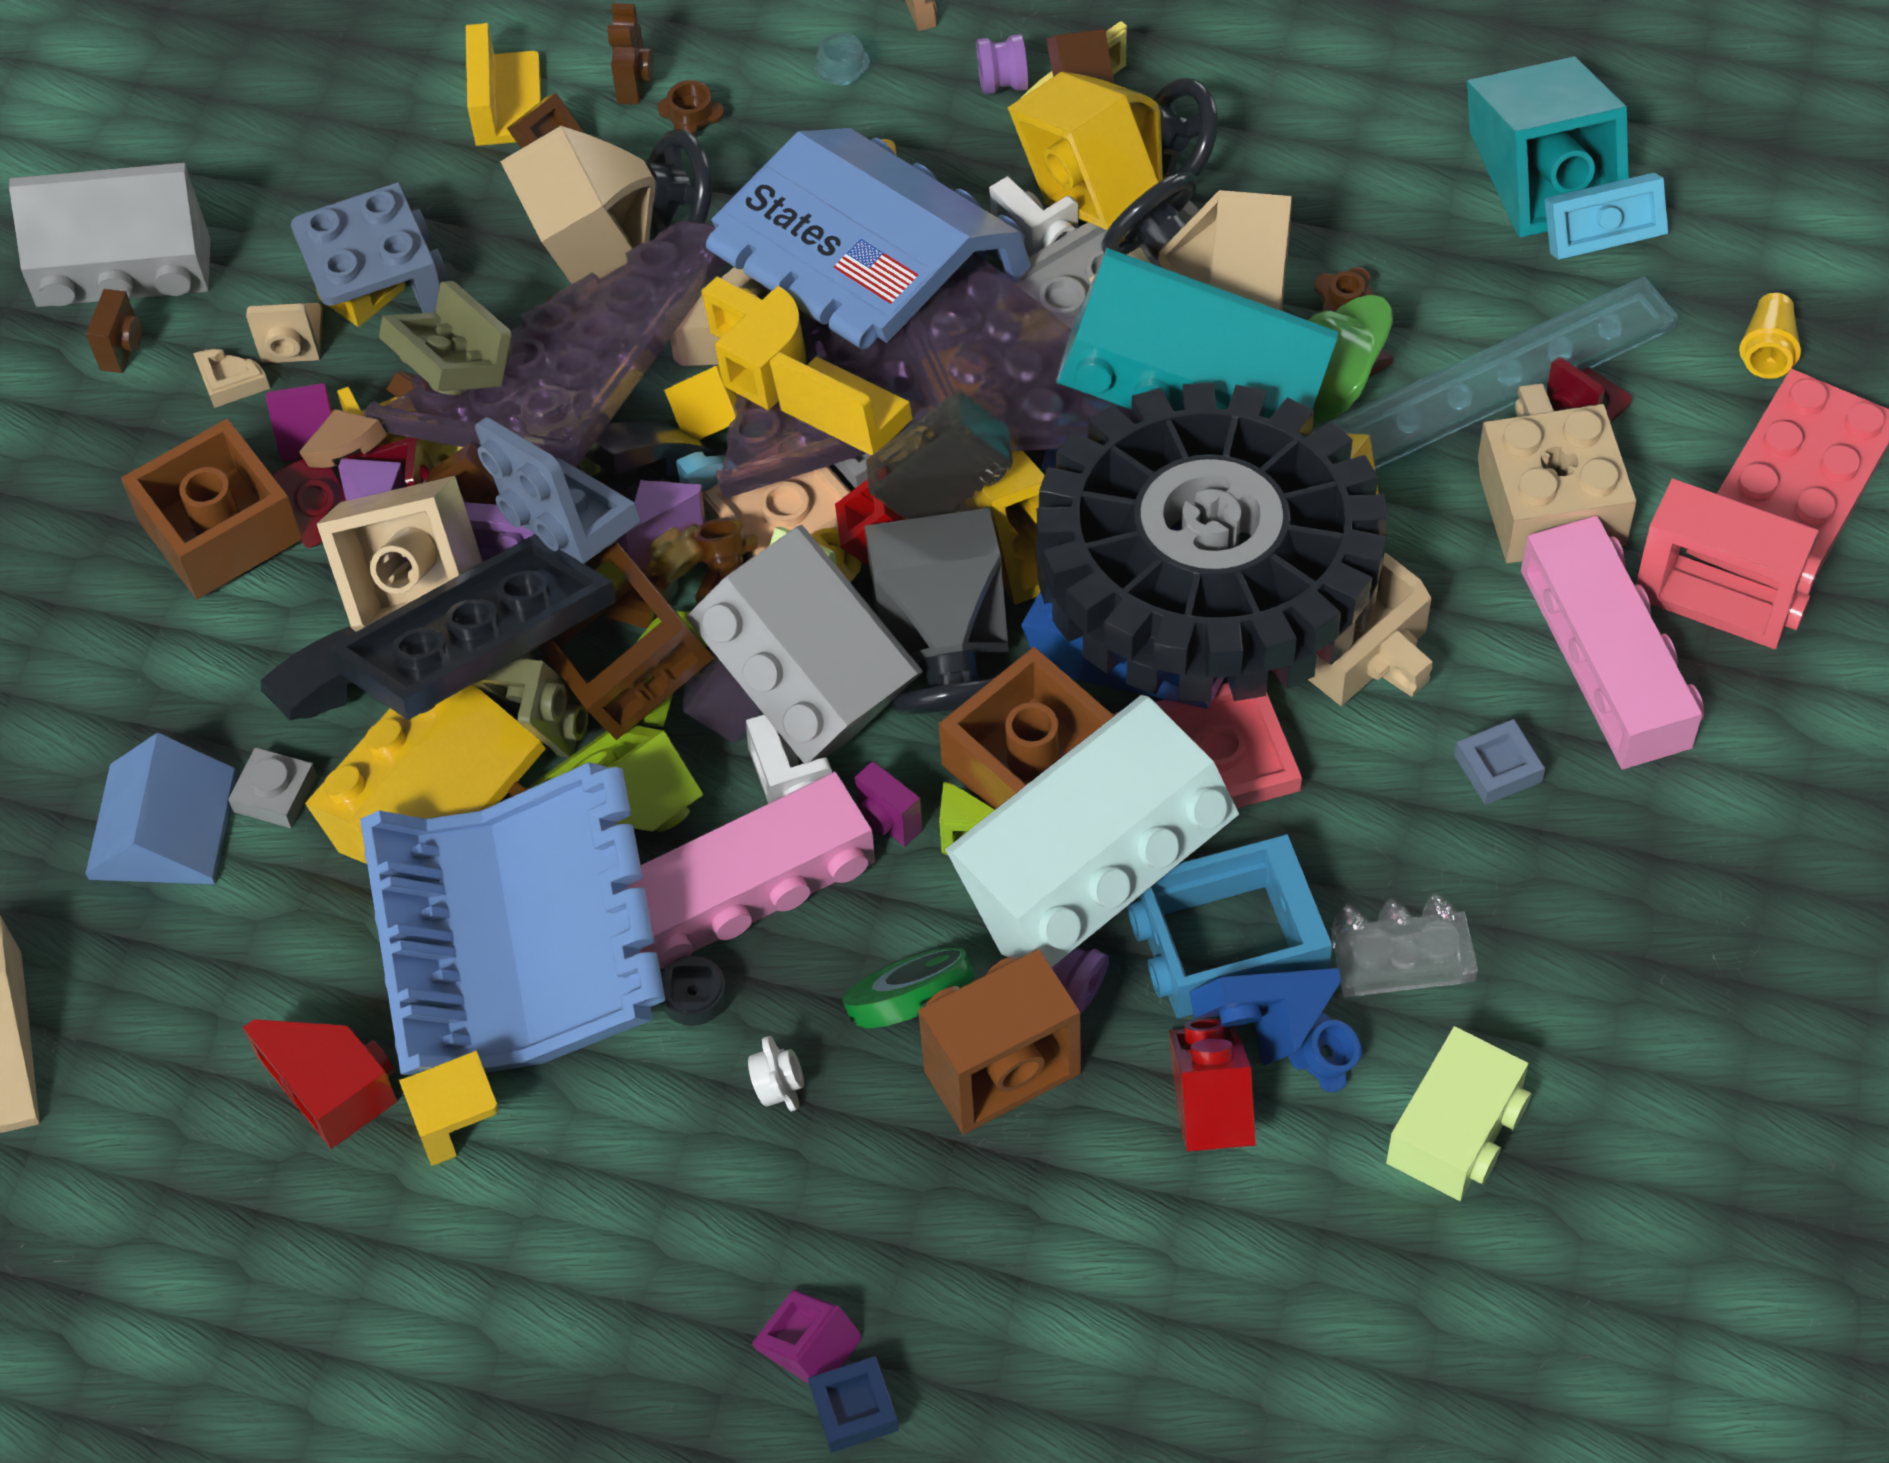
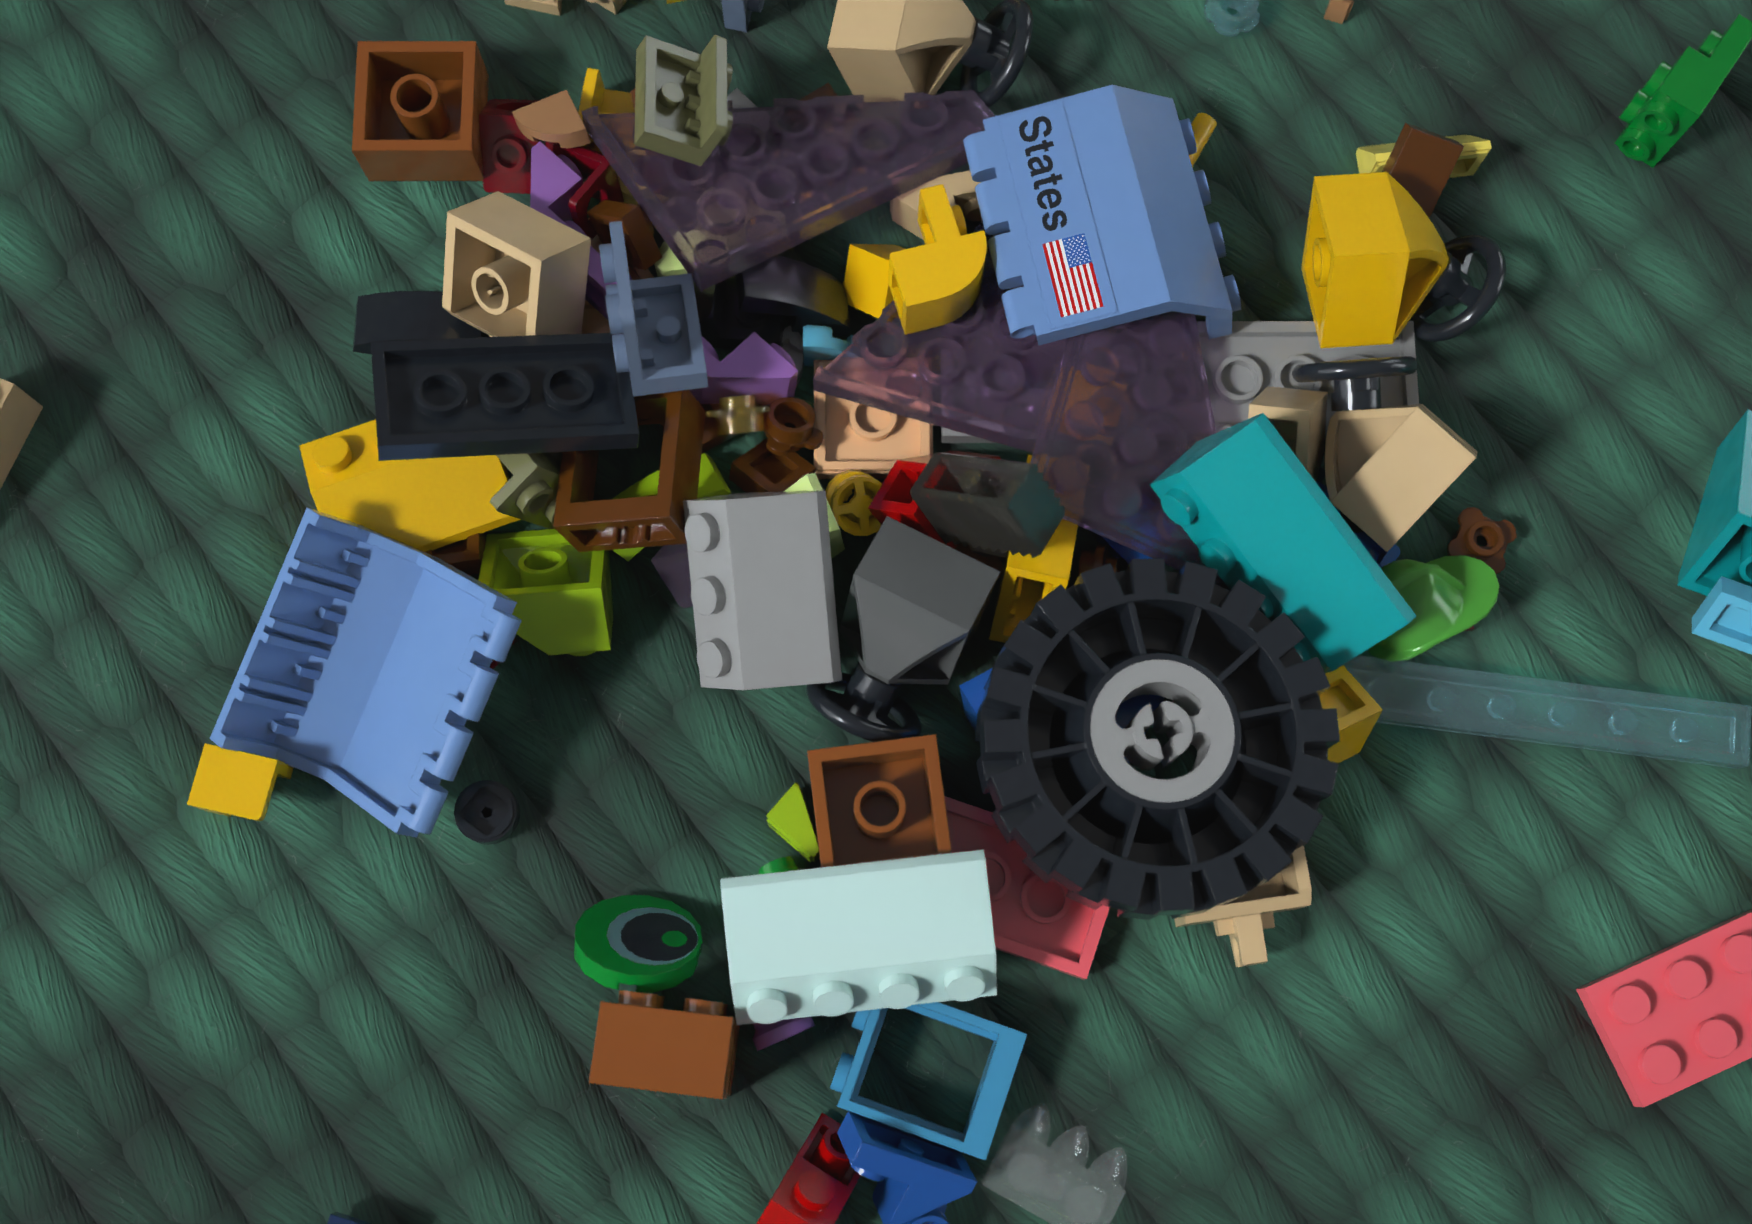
camera: 30 degrees right, 20 degrees up
medium blue slope [86,732,237,884] -> none
light grey plate [228,748,317,828] -> none
red slope [243,1019,397,1149] -> none
magenta slope [266,383,334,462] -> none
bright pink brick [628,772,875,969] -> none
white bracket [746,715,832,804] -> none
white plate [748,1036,804,1112] -> none
magenta slope [752,1289,861,1384] -> none
yellow panel [770,352,913,457] -> none
magenta plate [855,761,923,847] -> none
medium lavender wheel [976,34,1028,95] -> none
white bracket [989,176,1078,257] -> none
sand blue plate [1454,719,1545,805] -> none
tan hinge [1478,383,1637,564] -> none
bright pink brick [1521,515,1704,770] -> none
dark red bracket [1546,357,1632,424] -> none
coral window [1636,479,1822,650] -> none

